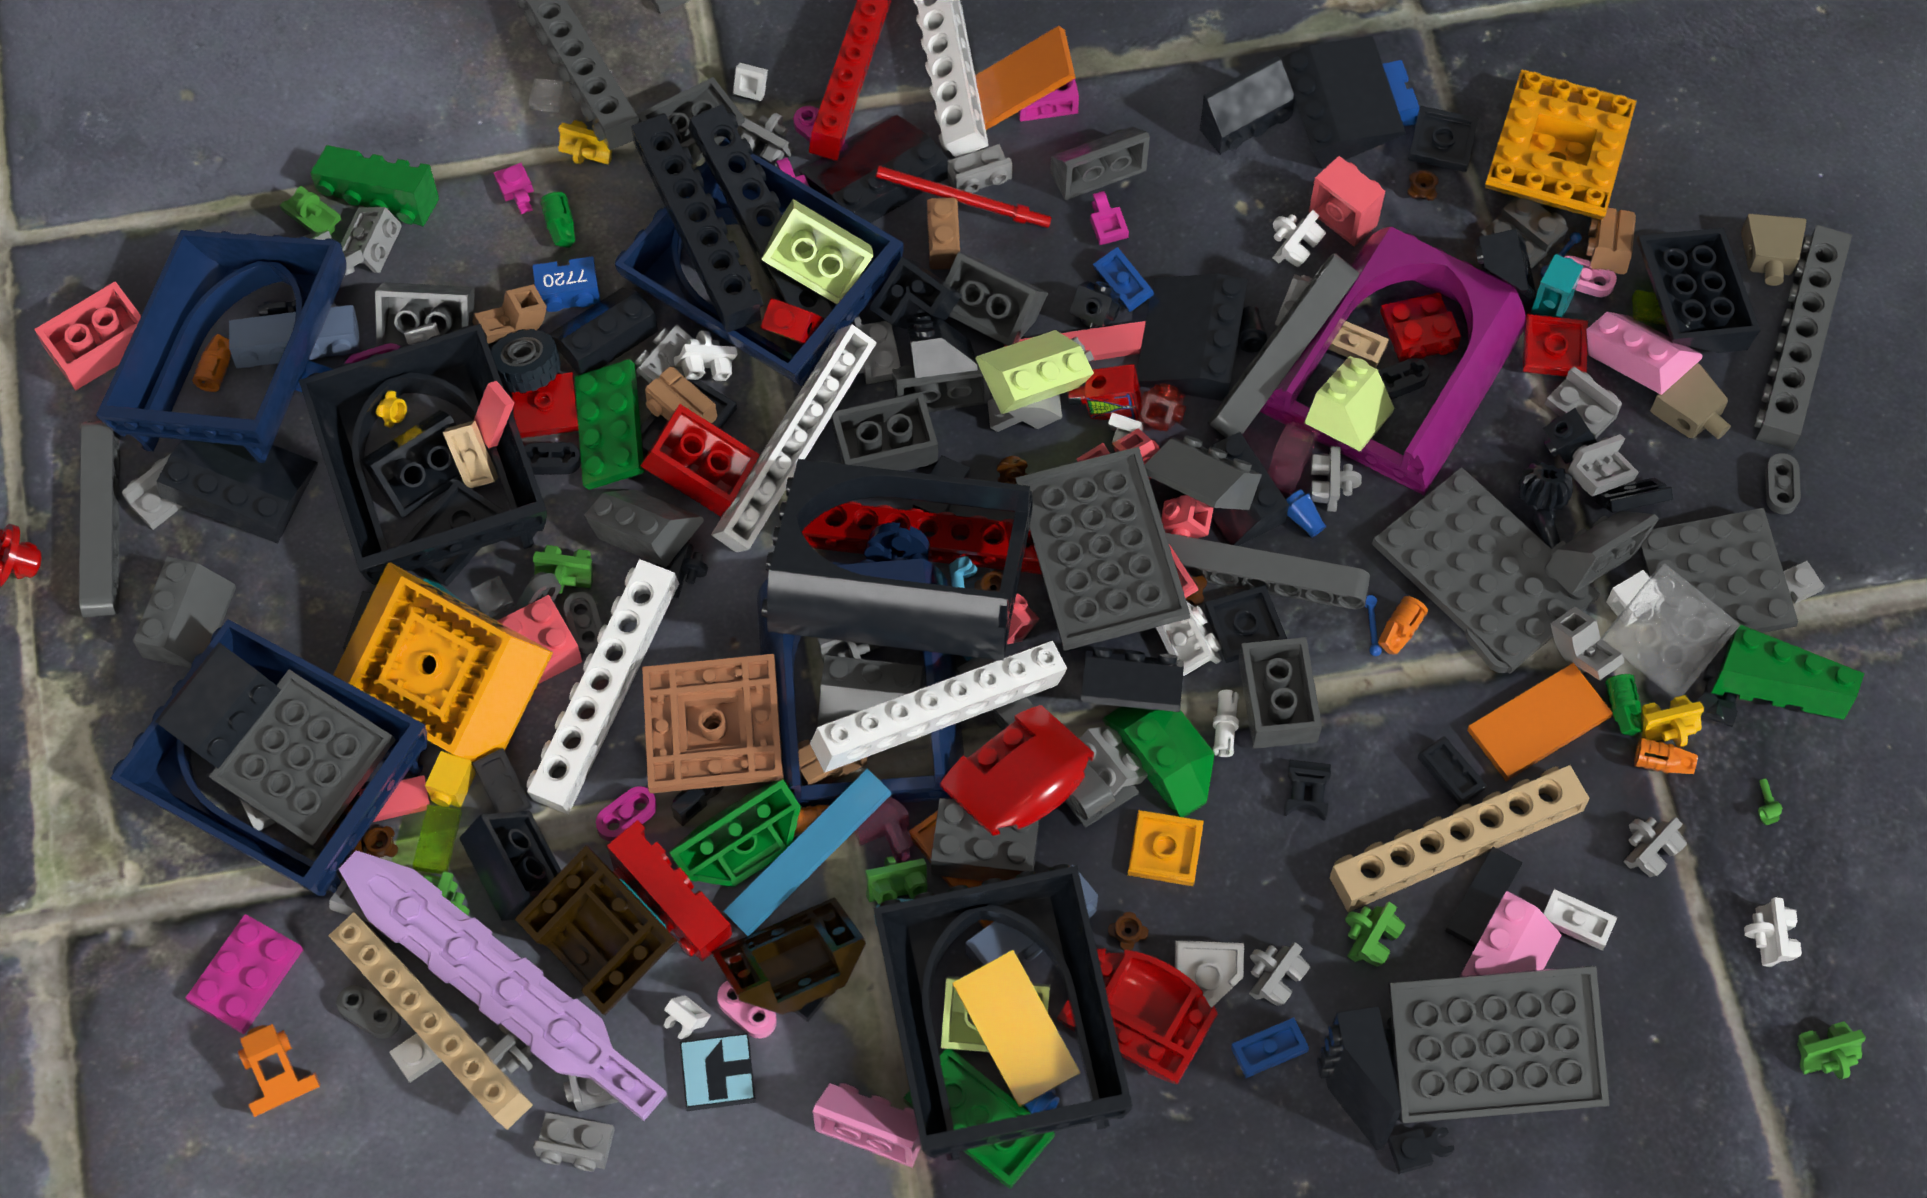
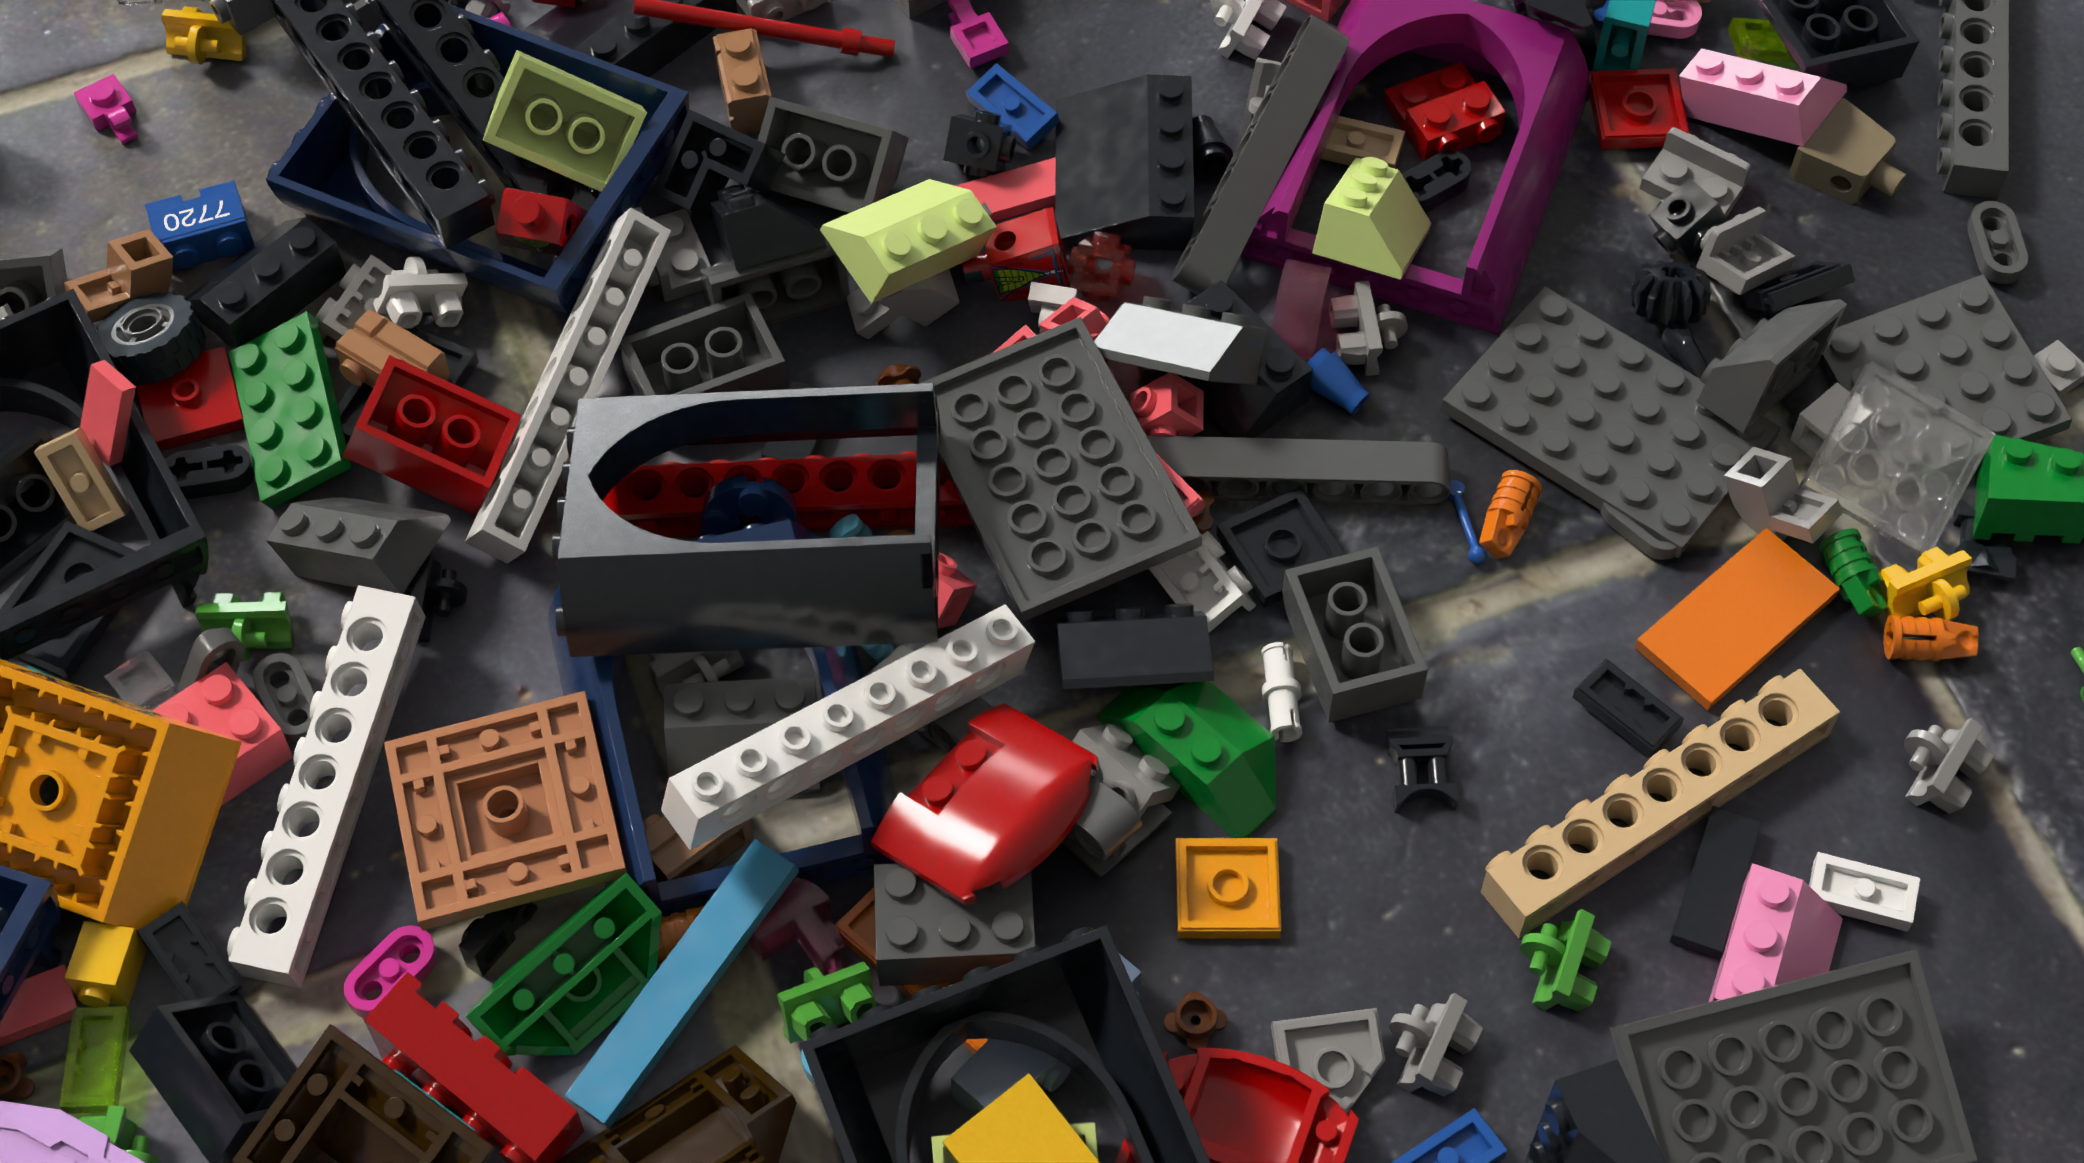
camera: 10 degrees left, 5 degrees down
green hinge [540,192,575,248] -> none

